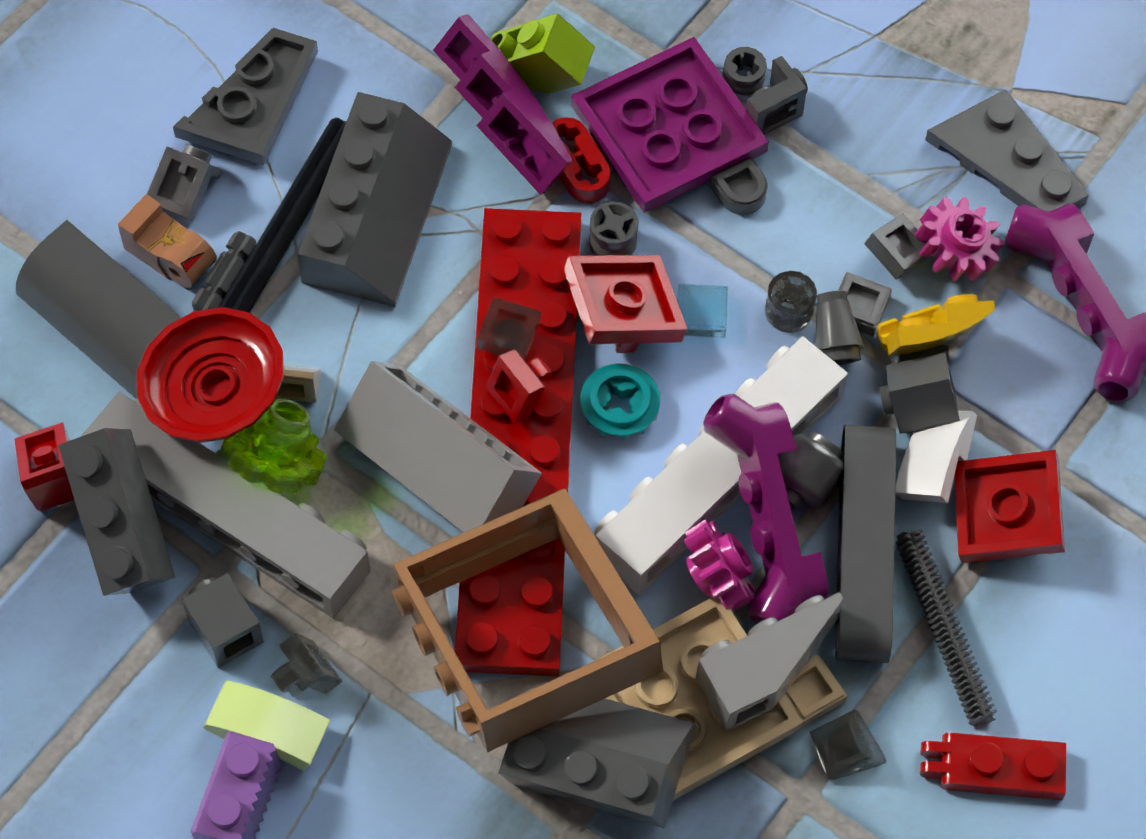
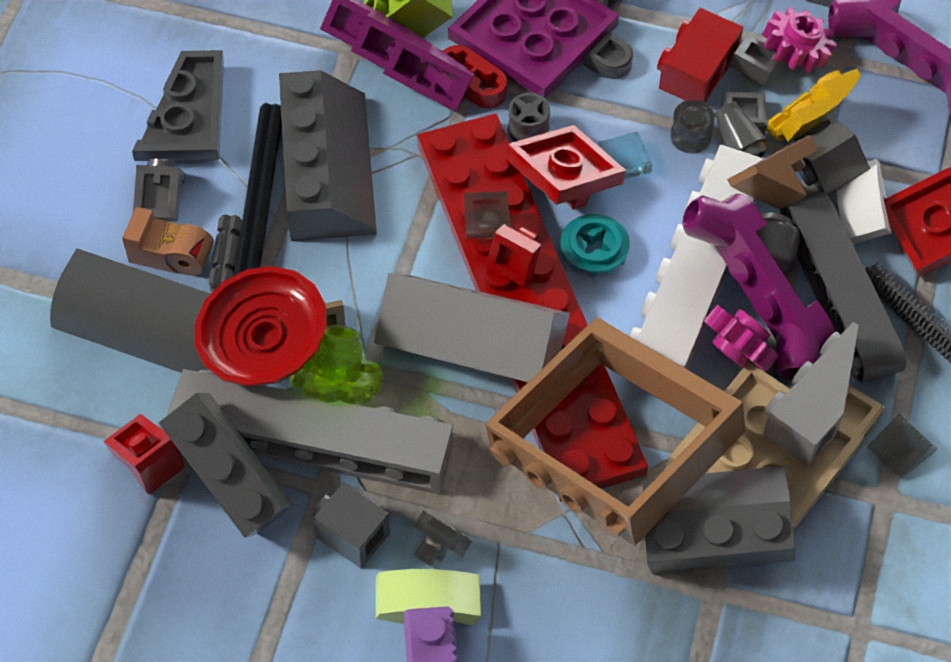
camera: 20 degrees left, 5 degrees down
none -> red brick [657,8,744,108]
none -> medium nougat slope [727,135,818,209]

